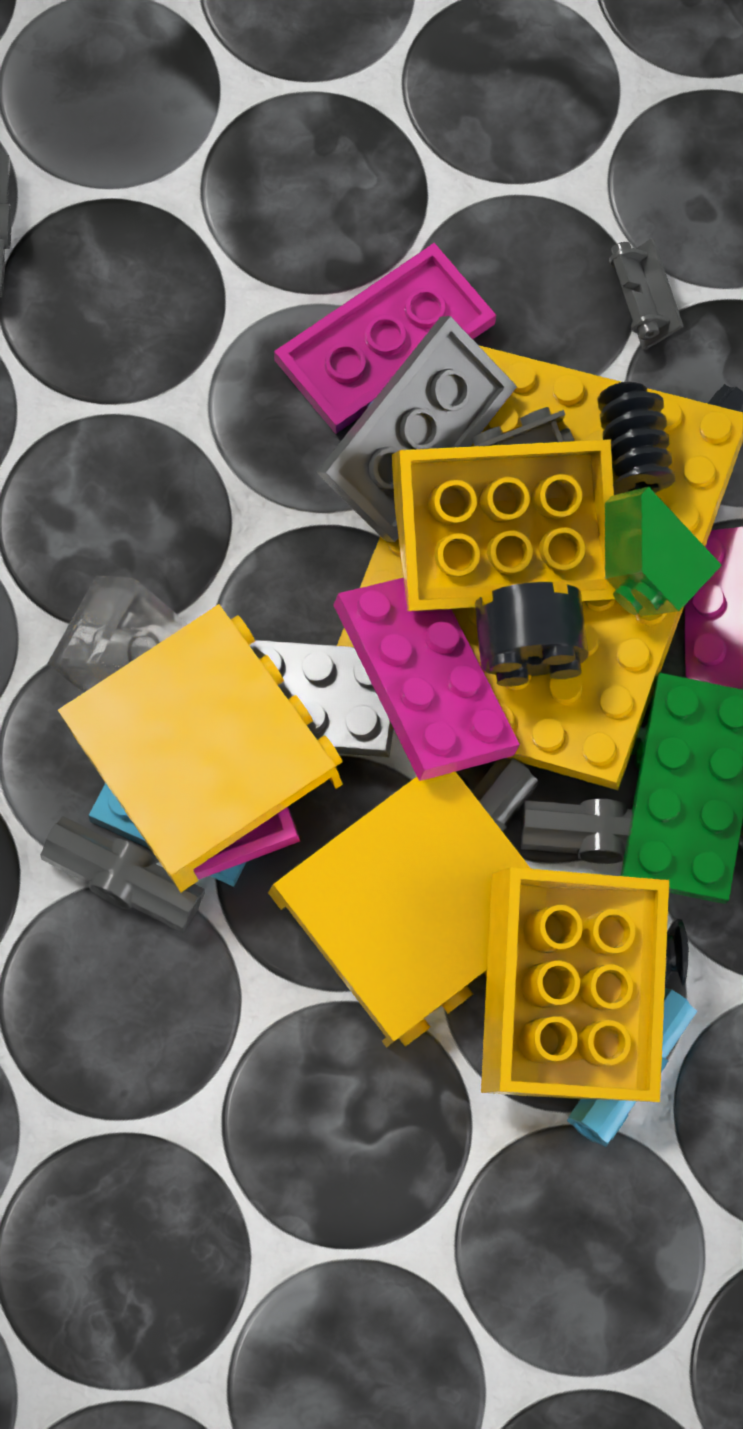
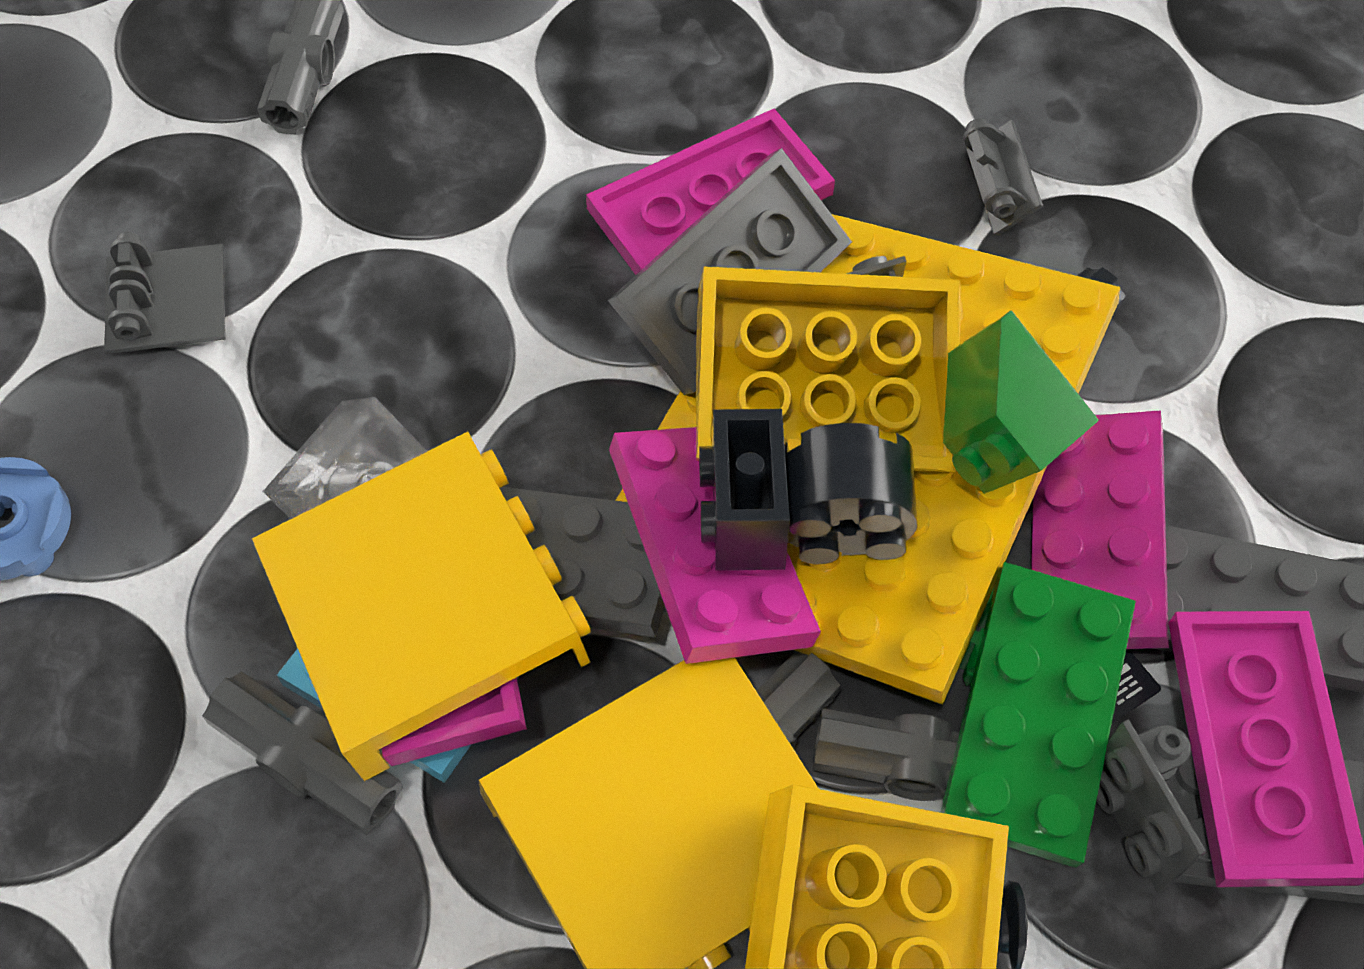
camera: 10 degrees right, 10 degrees down
black piece [597,382,675,495] -> none
none -> black brick [699,409,790,571]

